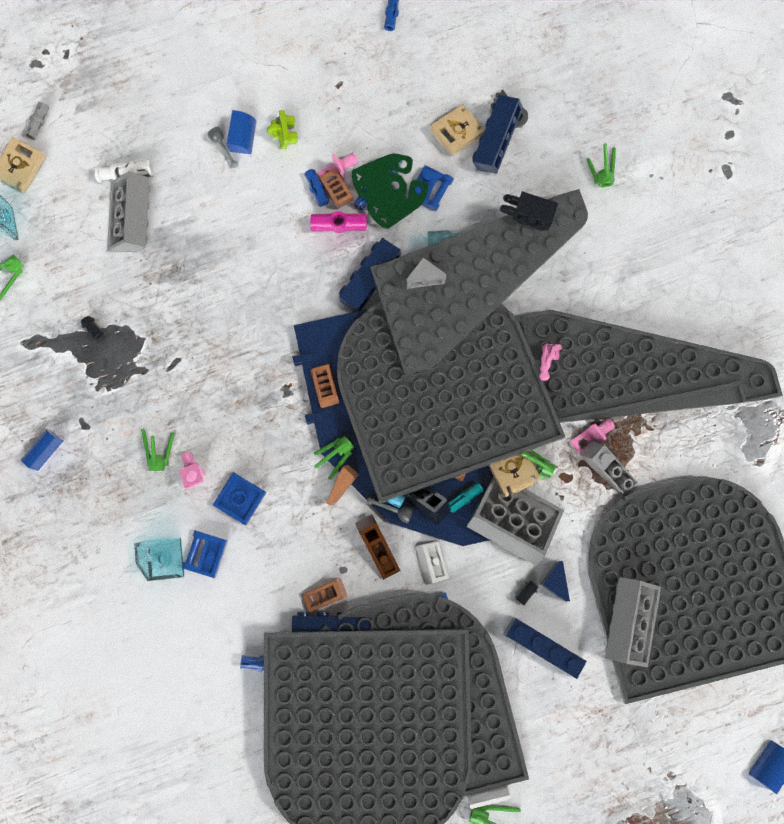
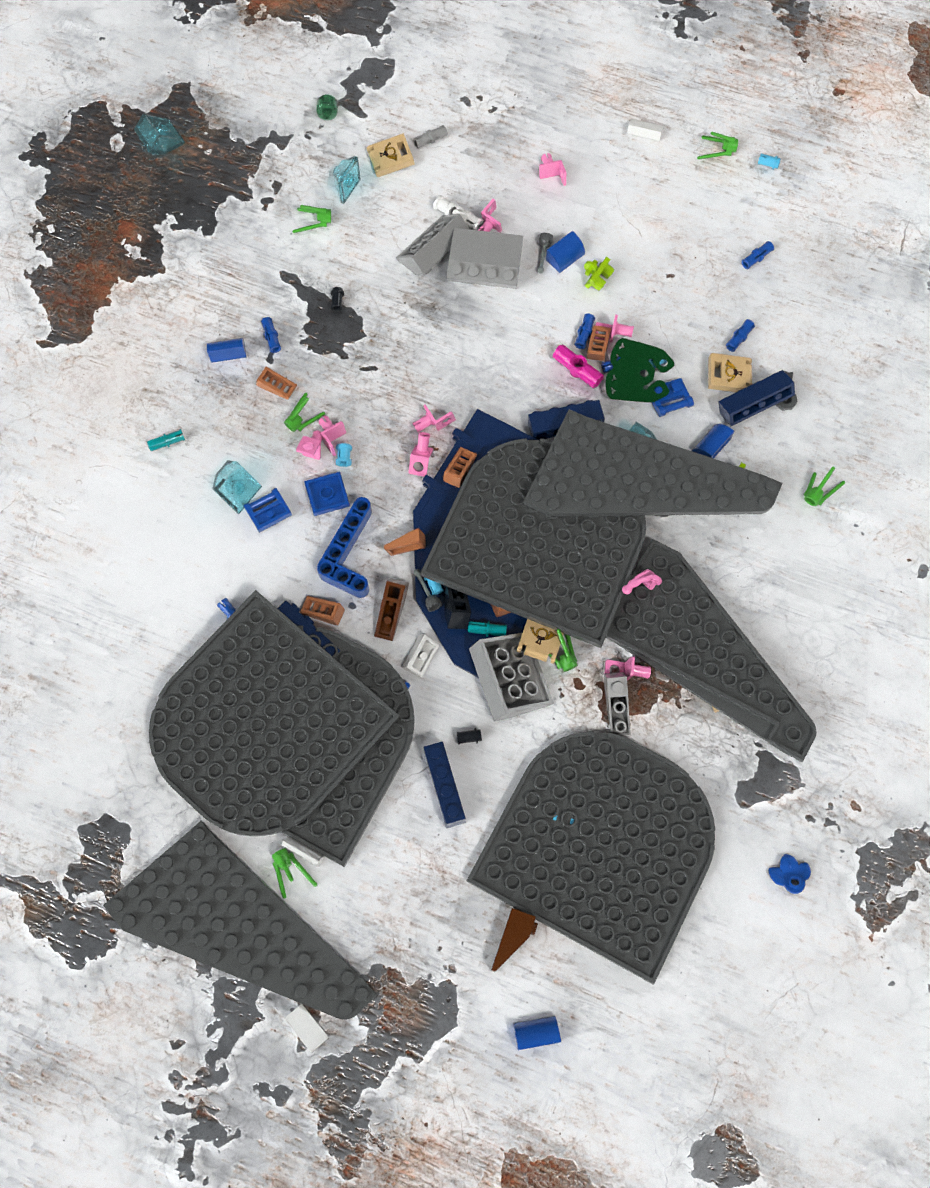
camera: 40 degrees right, 10 degrees down
bright green plant [314,436,354,480] -> none
light grey slope [406,258,446,289] -> none
black hinge [499,191,558,231] -> none
dark blue slope [540,561,570,602] -> none
light grey slope [605,577,661,667] -> none
none -> teal axle [147,429,185,451]
none -> nougat slope [256,367,297,400]
none -> blue pin [261,317,281,353]
none -> blue beam [317,497,372,598]
none -> bright pink bracket [319,416,346,456]
none -> medium azure bush [336,443,352,467]
none -> bright pink bracket [409,432,433,477]
none -> bright pink bracket [412,404,456,433]
none -> light grey slope [447,228,523,289]
none -> bright pink bracket [478,199,502,233]
none -> reddish brown slope [491,908,538,973]
none -> bright pink bracket [539,153,567,186]
none -> blue brick [692,424,734,459]
none -> blue pin [726,319,755,352]

